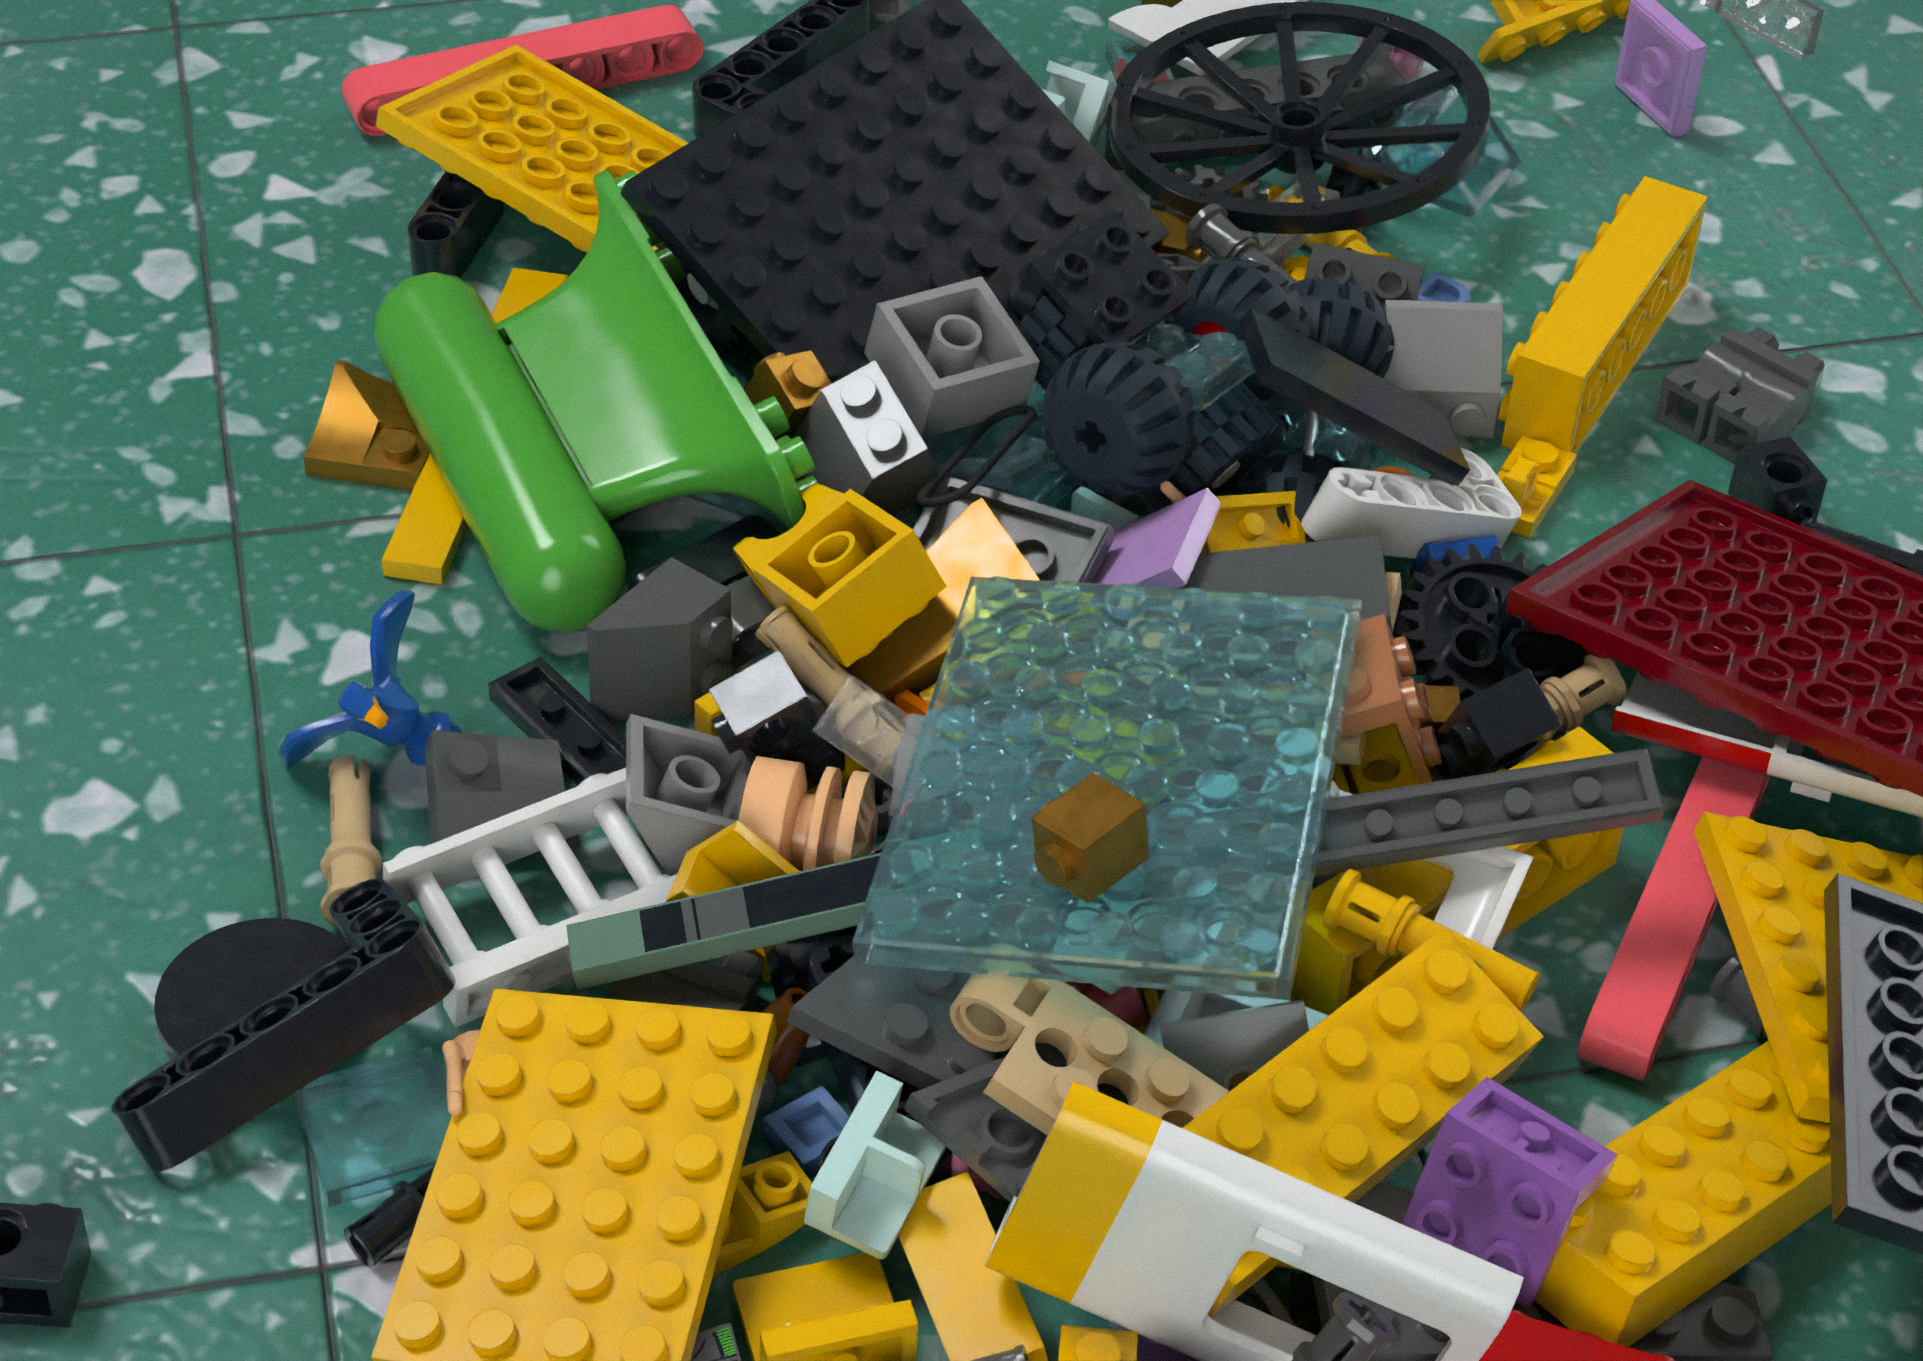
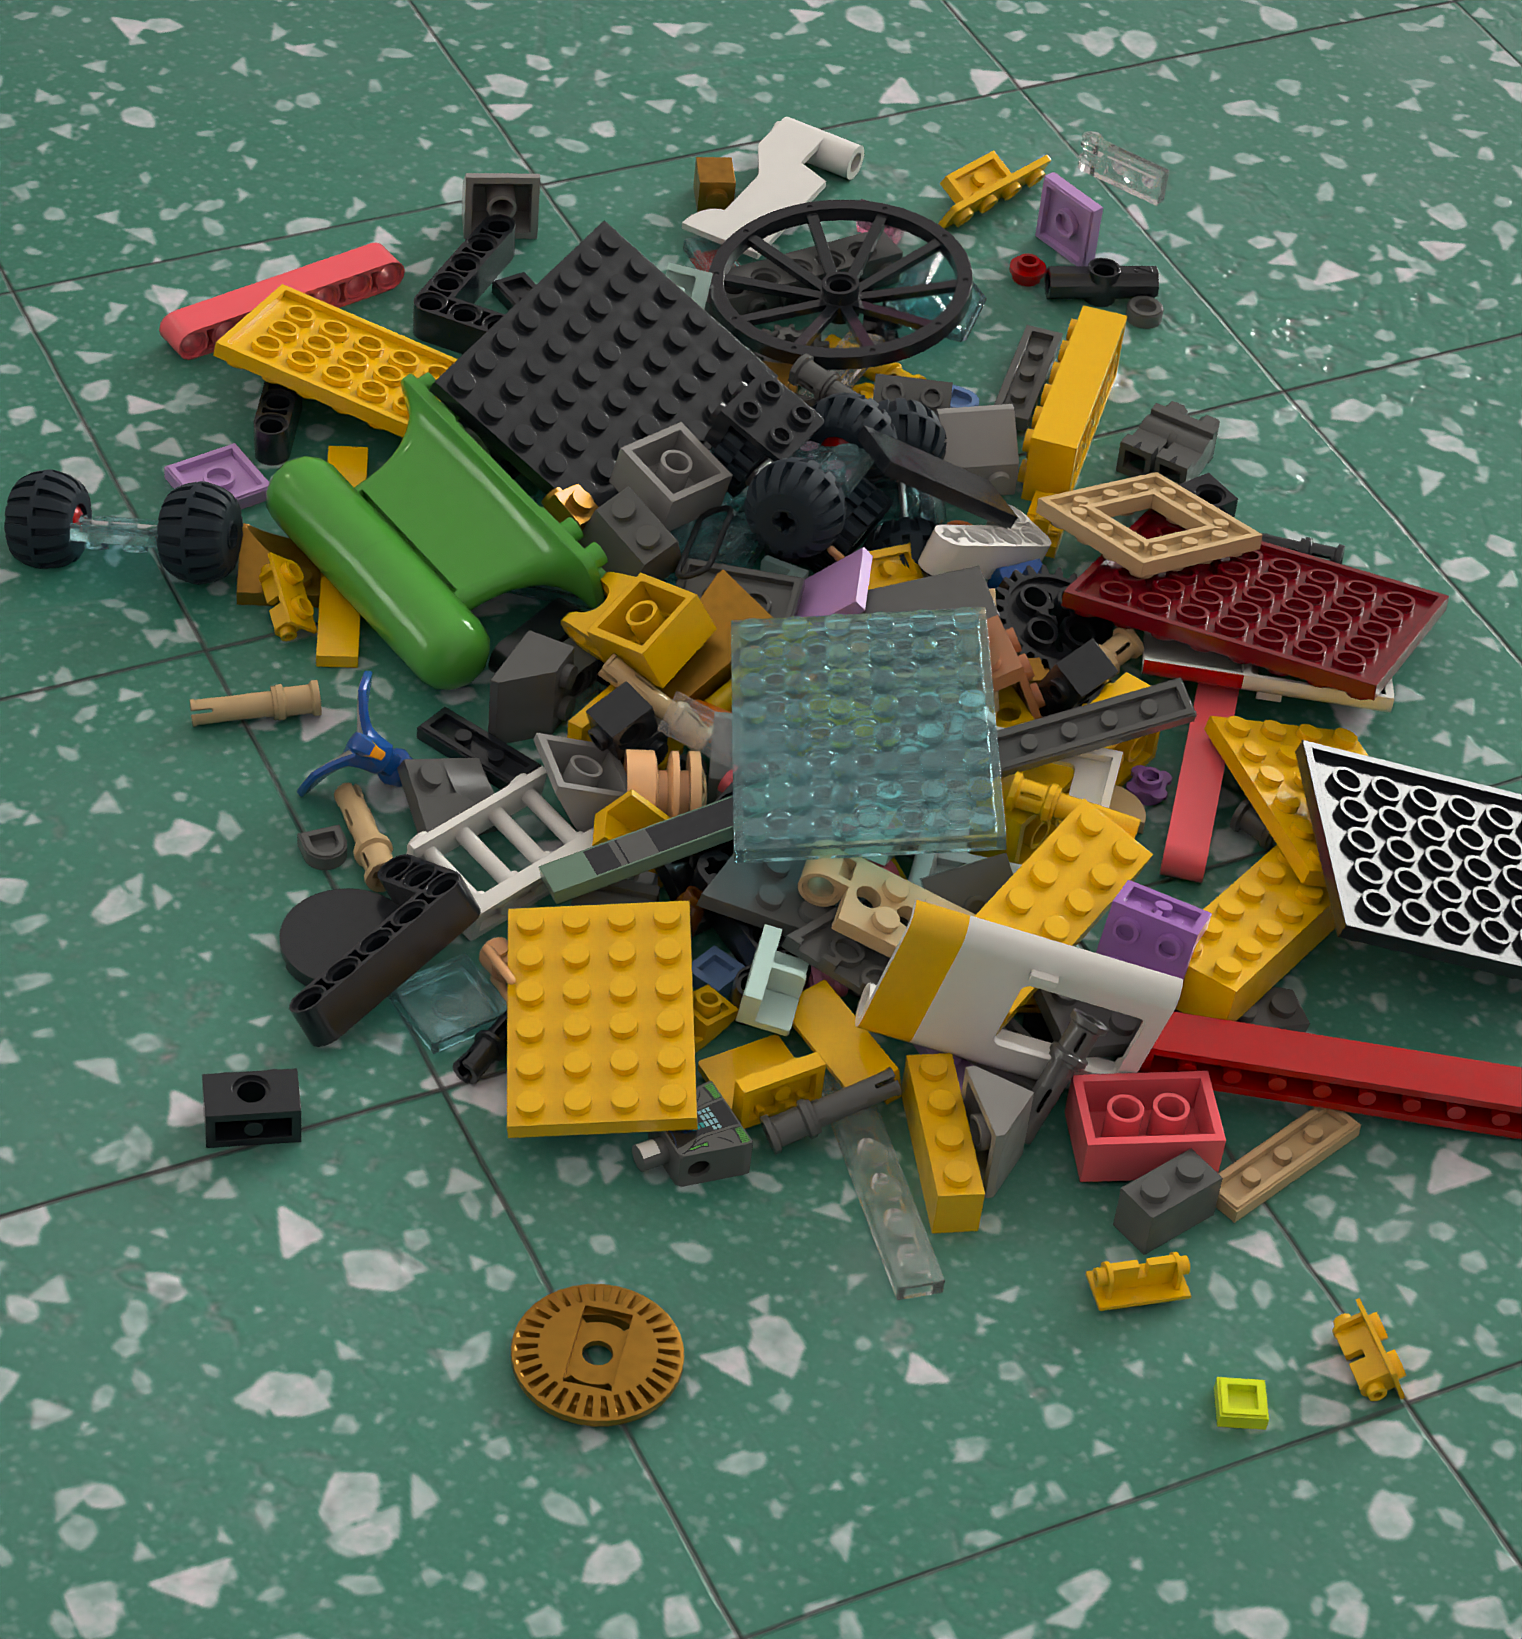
camera: 15 degrees left, 0 degrees up
pearl gold brick [1031,773,1150,904] -> none
none -> black plate [4,469,243,585]
none -> lavender tile [164,443,269,509]
none -> tan pin [189,680,322,727]
none -> yellow hinge [259,552,317,642]
none -> dark grey tile [297,824,347,870]
none -> dark grey plate [994,325,1063,432]
none -> red plate [1009,254,1046,287]
none -> tan plate [1036,472,1263,579]
none -> black piece [1044,258,1159,307]
none -> tan tile [1109,785,1146,834]
none -> dark grey tile [1125,296,1164,329]
none -> medium lavender plate [1126,765,1172,806]

